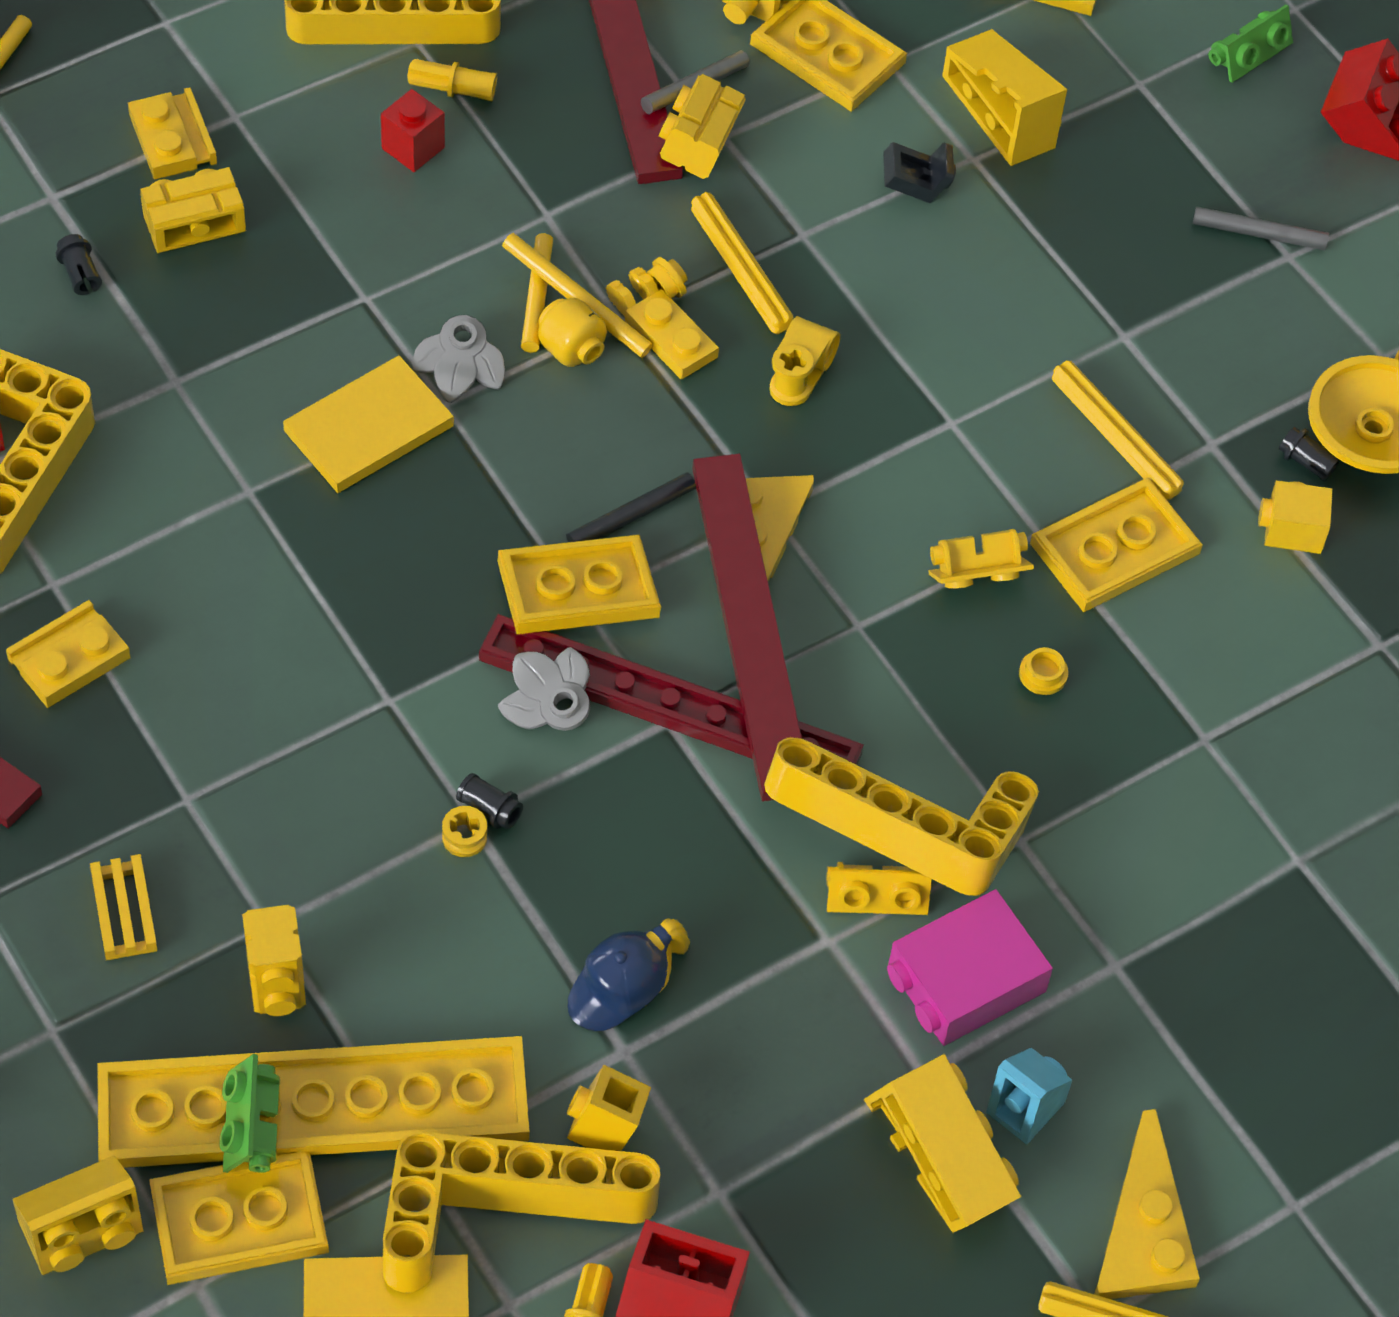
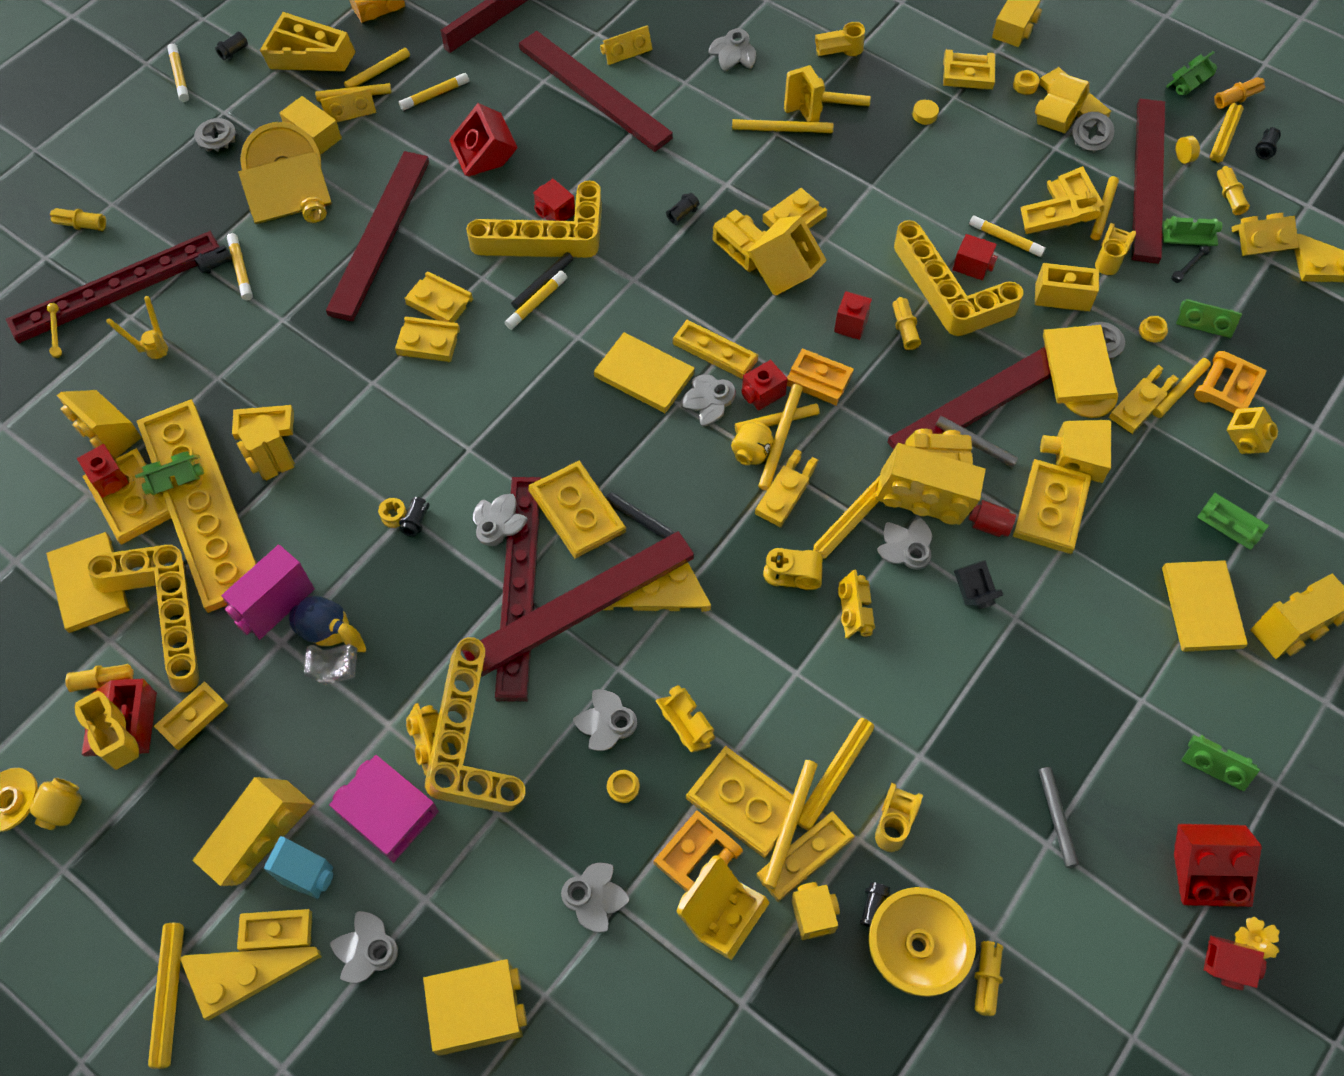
camera: 75 degrees right, 5 degrees up
yellow tile [90,854,158,961] -> none
yellow brick [567,1064,651,1151] -> none
yellow plate [646,257,688,299] -> none
yellow wedge [942,29,1068,166] -> none
none -> yellow brick [75,691,139,770]
none -> red brick [76,444,129,498]
none -> yellow plate [154,681,228,751]
none -> dark pink brick [221,544,315,640]
none -> yellow plate [232,405,294,440]
none -> yellow plate [237,909,312,951]
none -> clear bracket [304,644,357,685]
none -> light grey plate [330,911,398,983]
none -> yellow plate [395,316,460,362]
none -> yellow brick [423,959,527,1056]
none -> yellow bar [504,271,567,330]
none -> black bar [511,252,574,310]
none -> light grey plate [561,863,629,933]
none -> light grey plate [573,689,637,751]
none -> light orange plate [653,810,743,892]
none -> yellow tile [673,320,758,379]
none -> yellow bracket [677,855,770,960]
none -> red brick [741,359,788,411]
none -> yellow slope [747,216,827,295]
none -> yellow tile [756,811,855,902]
none -> yellow bar [762,760,817,889]
none -> light orange plate [787,348,854,406]
none -> yellow hinge [838,570,875,639]
none -> yellow brick [875,443,986,525]
none -> yellow piece [875,782,923,852]
none -> light grey plate [877,518,933,570]
none -> red brick [968,500,1016,537]

